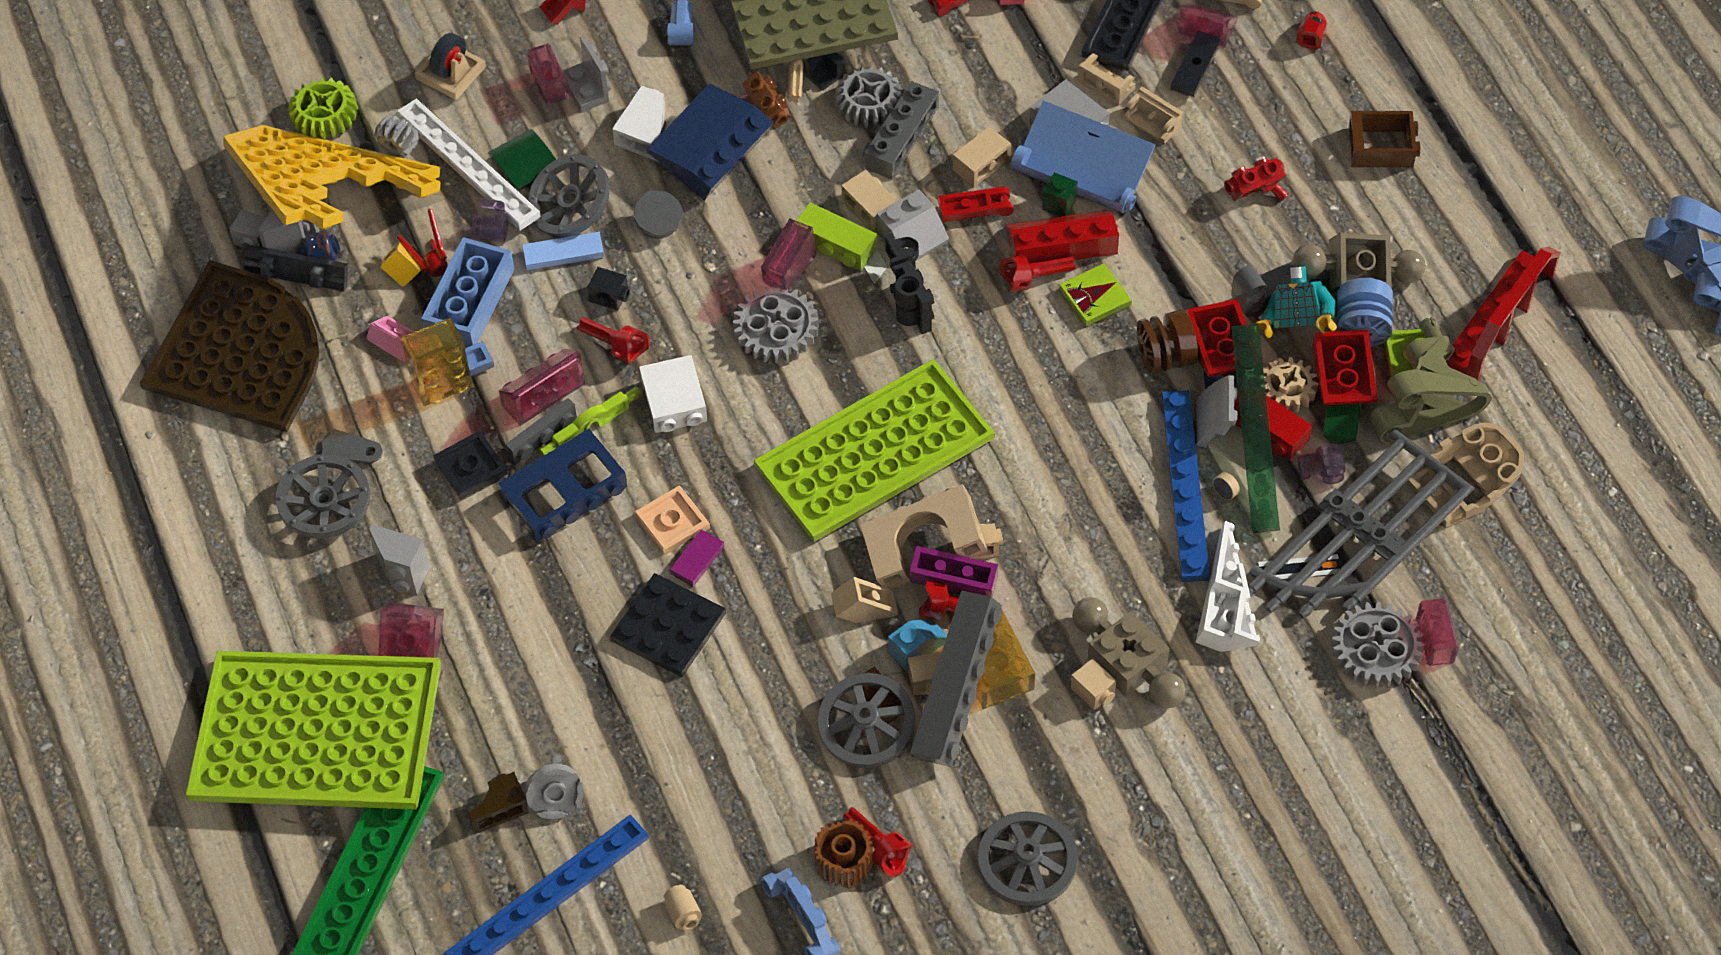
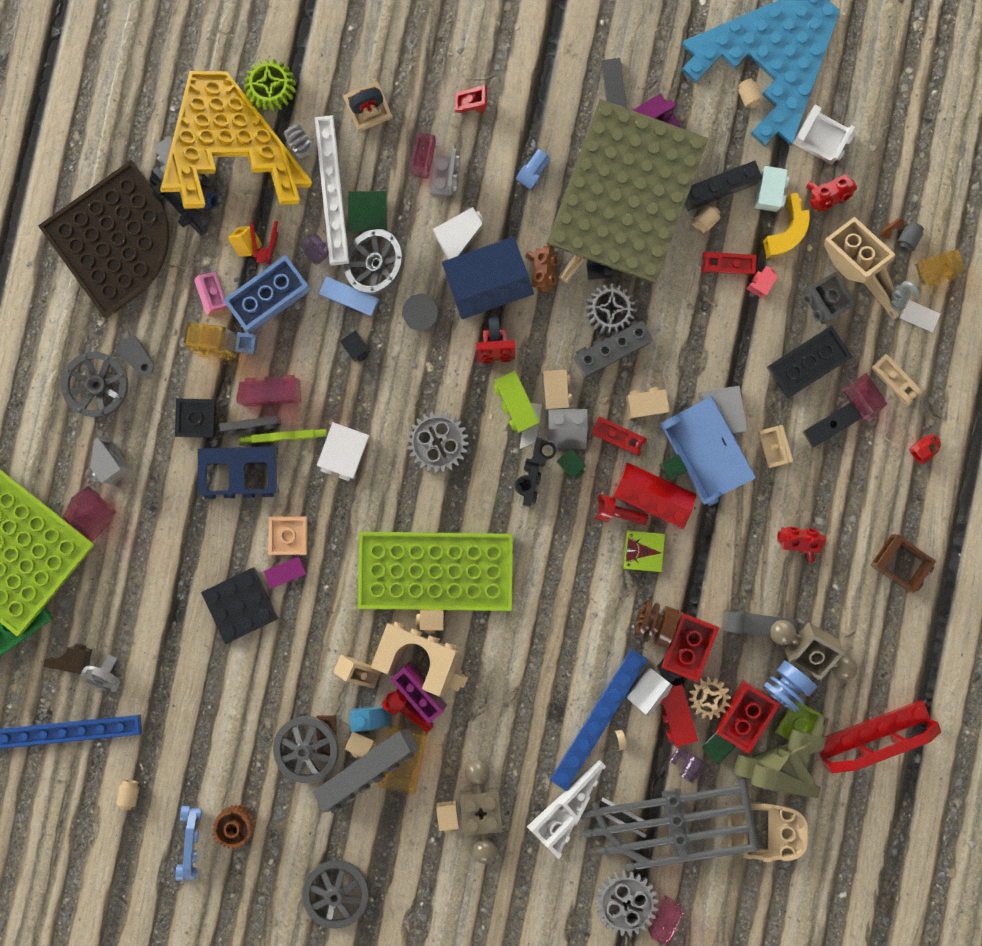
camera: 30 degrees right, 30 degrees up
red piece [577,317,650,365] -> none
clear pink slope [761,218,817,290] -> none
red piece [843,807,914,877] -> none
tan hinge [1078,54,1136,105] -> none
clear green plate [1231,323,1280,534] -> none
teal torso [1254,266,1337,338] -> none
none -> tan brick [416,610,444,634]
none -> red plate [476,317,516,364]
none -> dark green brick [556,448,586,479]

